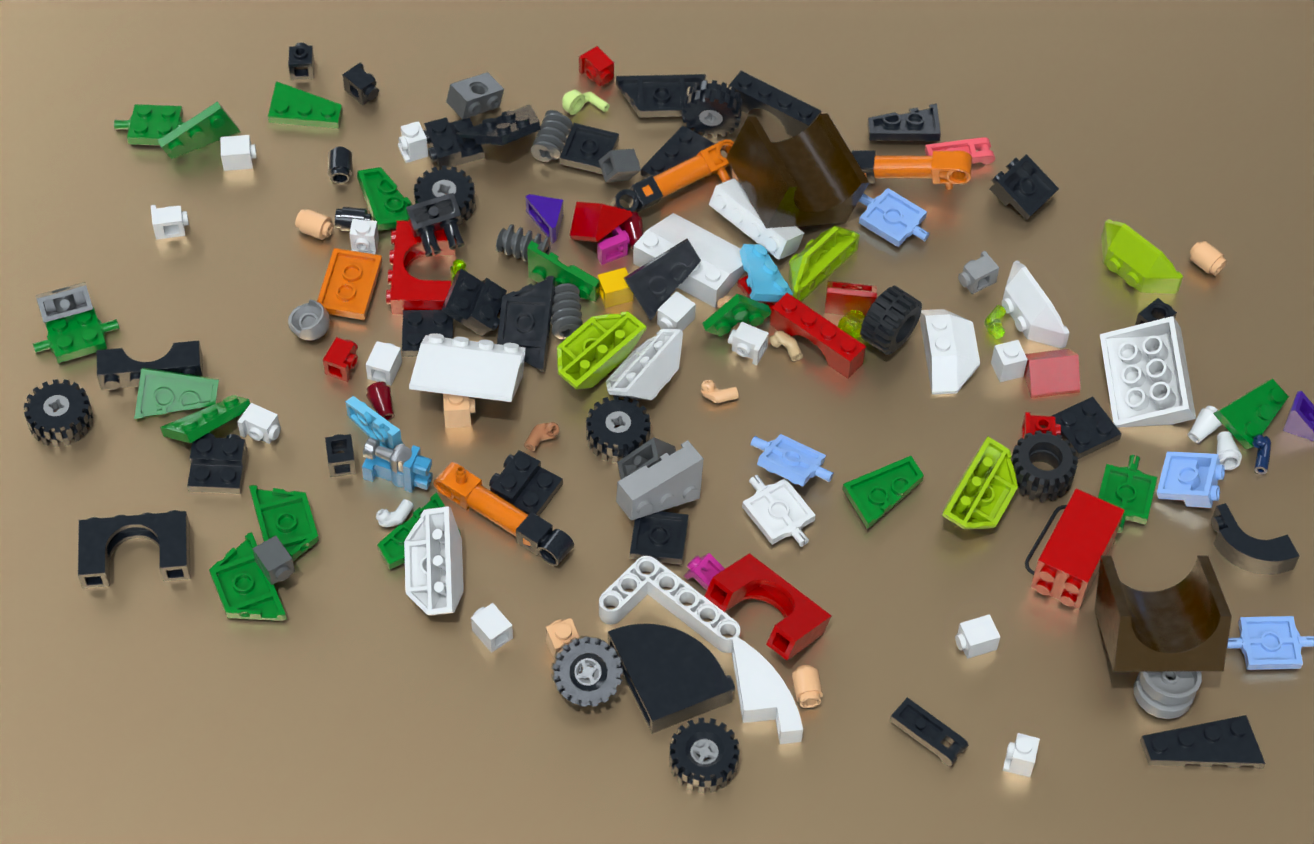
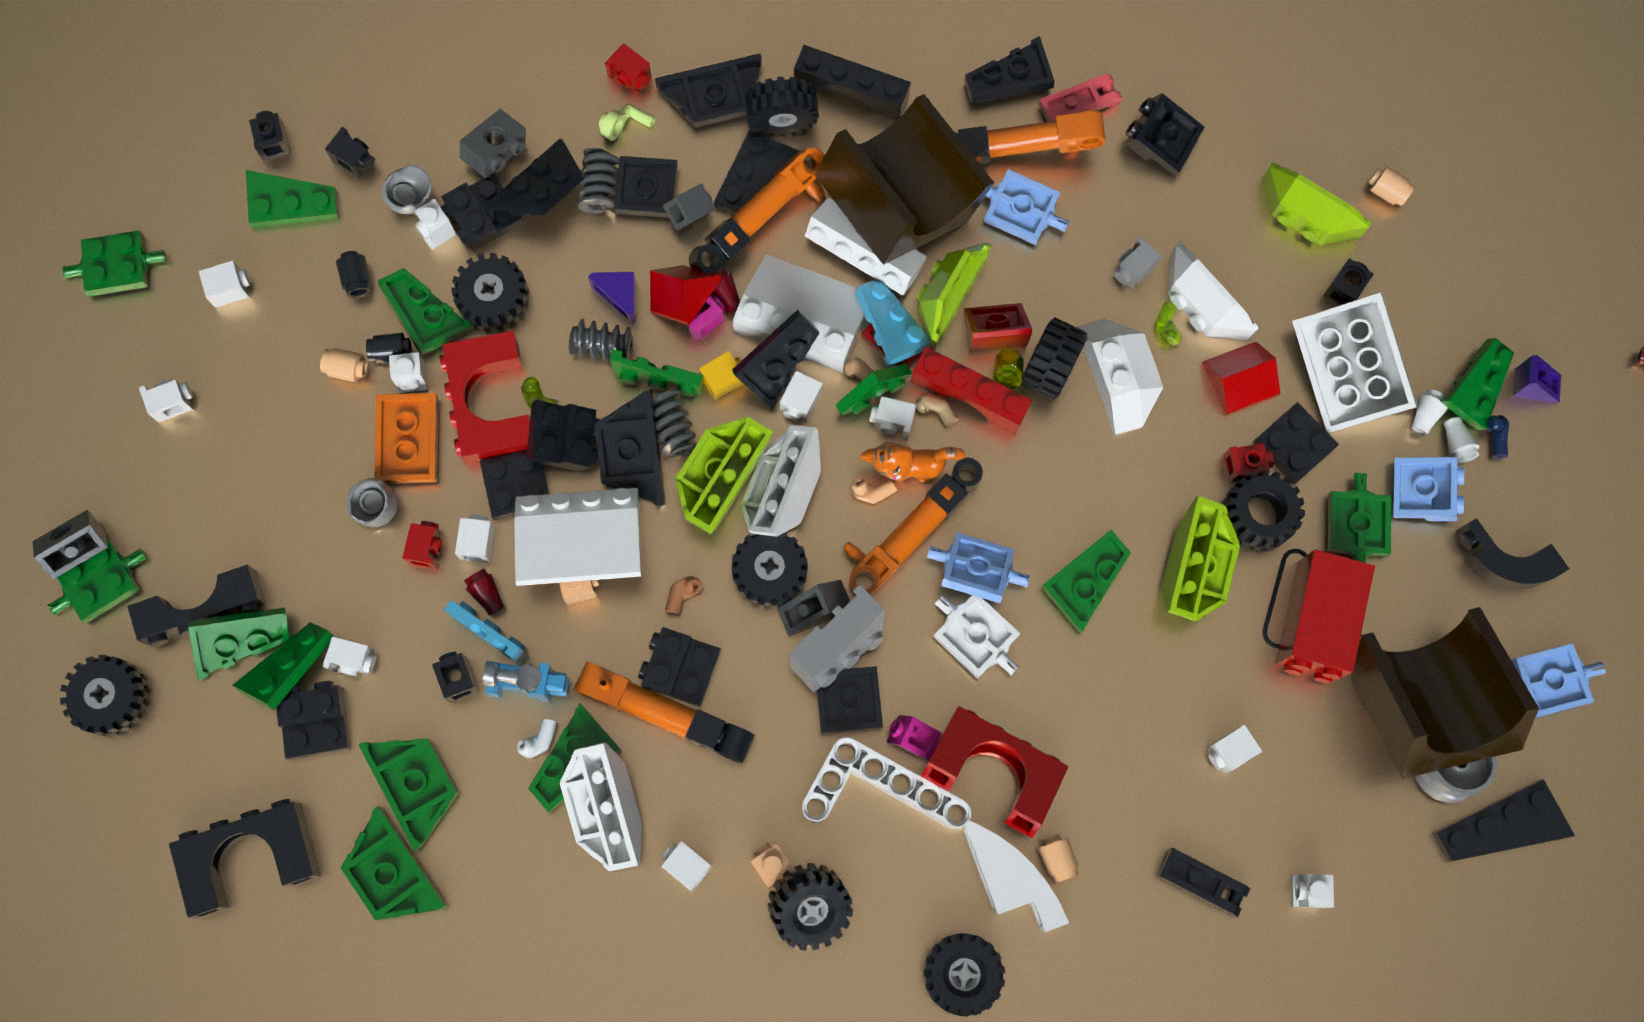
camera: 15 degrees left, 20 degrees up
green wing [158,101,241,159] -> none
dark grey brick [253,536,295,585] -> none
black brick [406,192,465,257] -> none
black brick [608,624,735,734] -> none
white brick [991,340,1027,382] -> none
none -> light grey hair [382,165,433,214]
none -> orange piece [843,457,983,597]
none -> orange animal [860,442,965,484]

